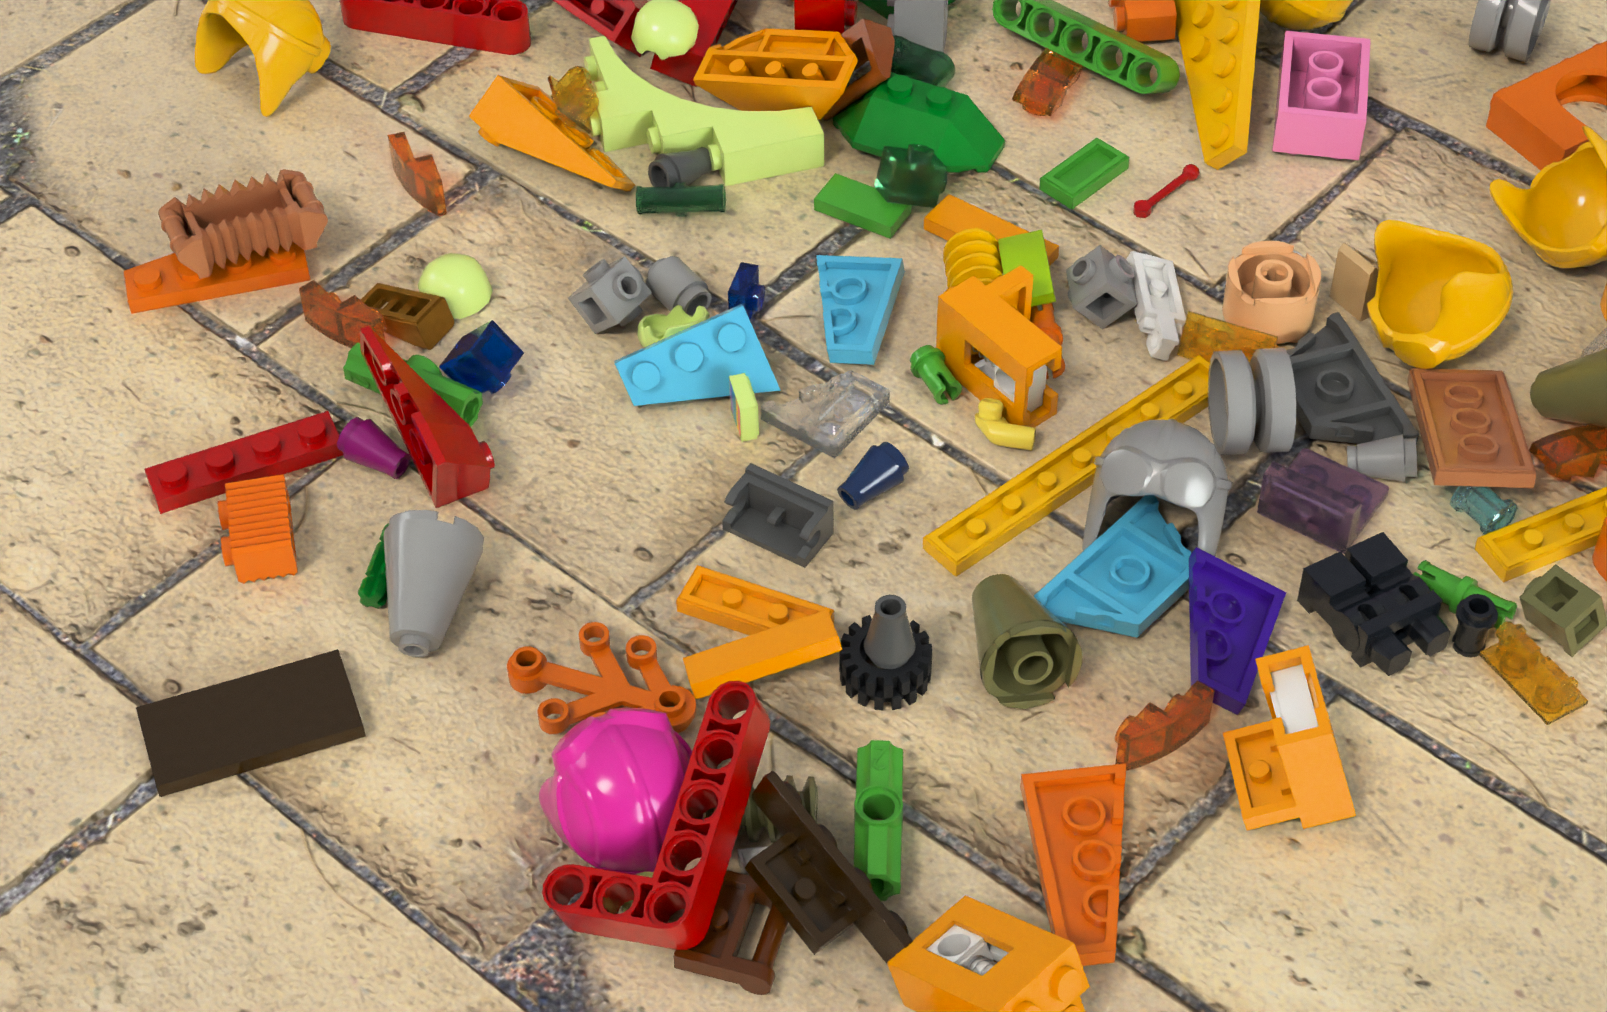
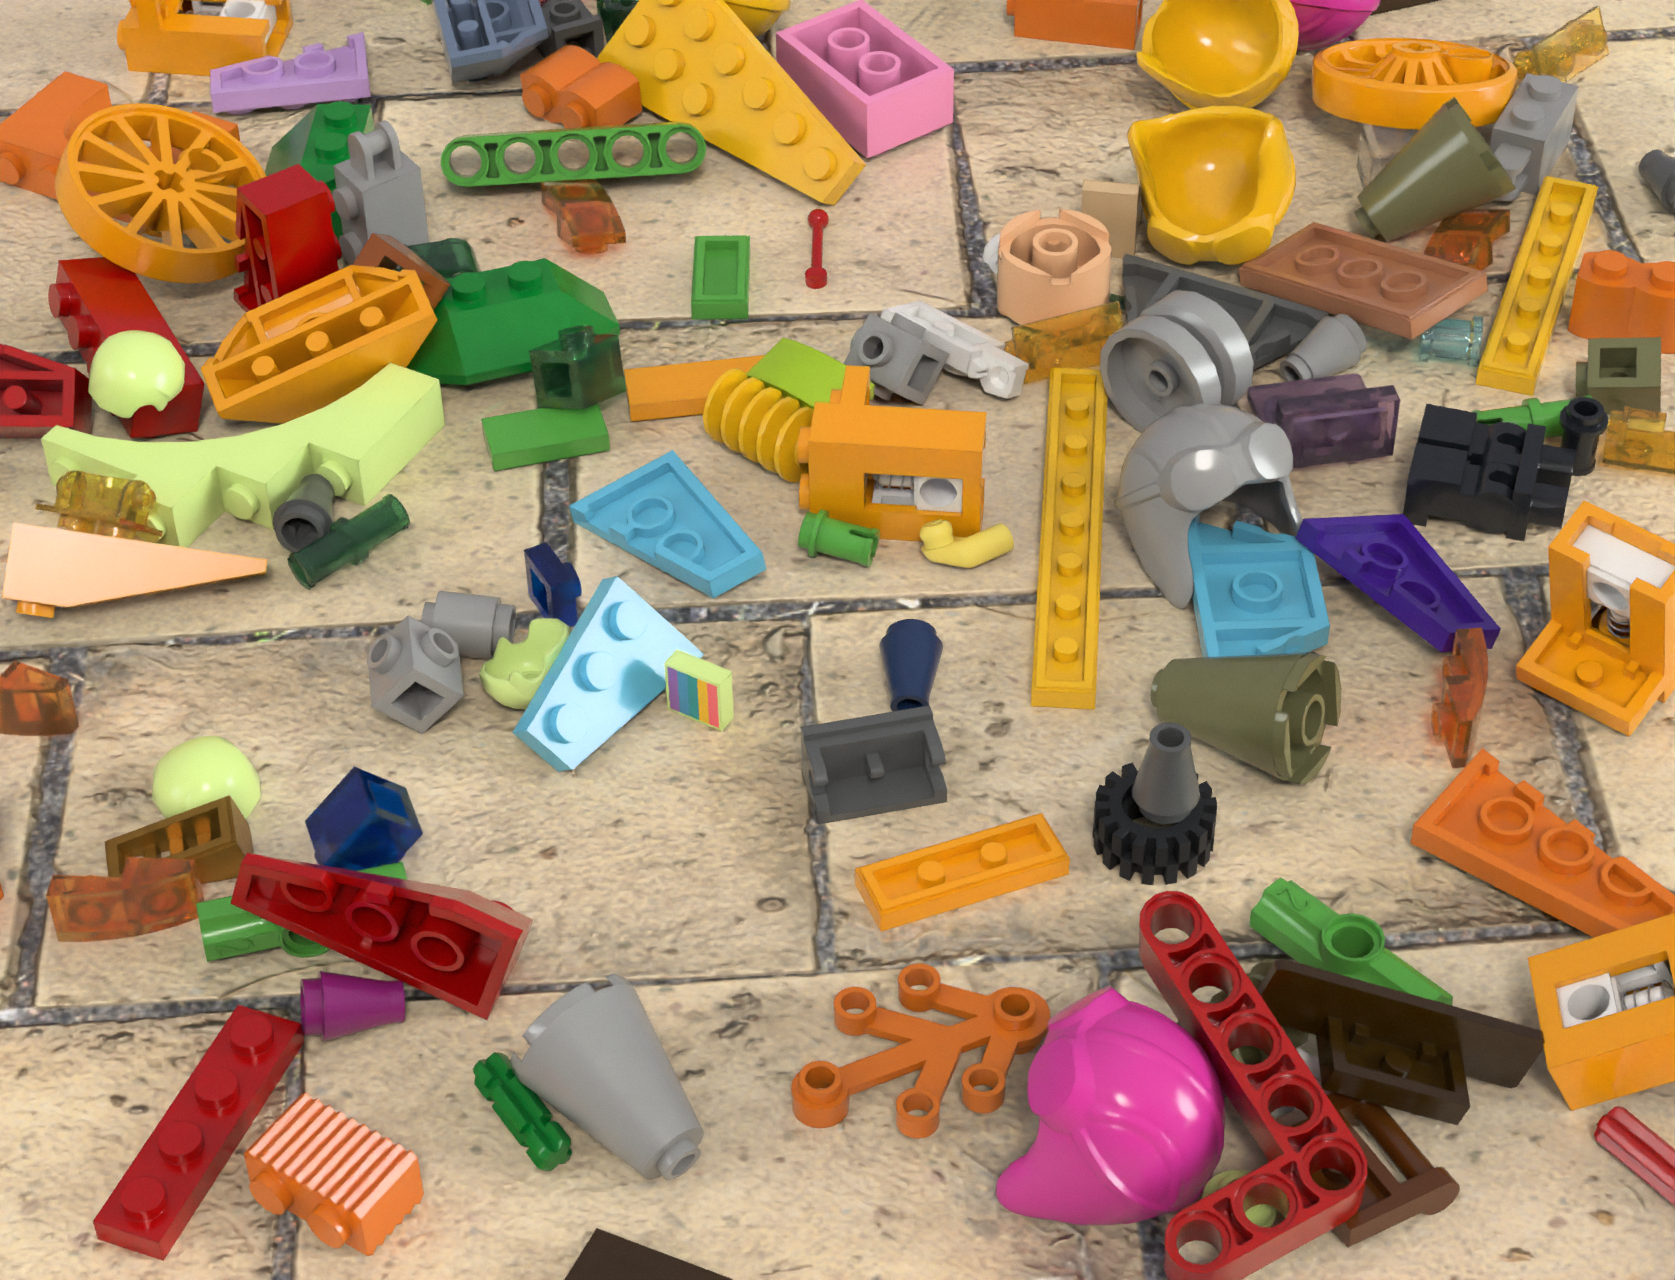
camera: 45 degrees left, 5 degrees down
light orange tile [683,609,842,699] -> none
clear wing [761,370,890,459] -> none

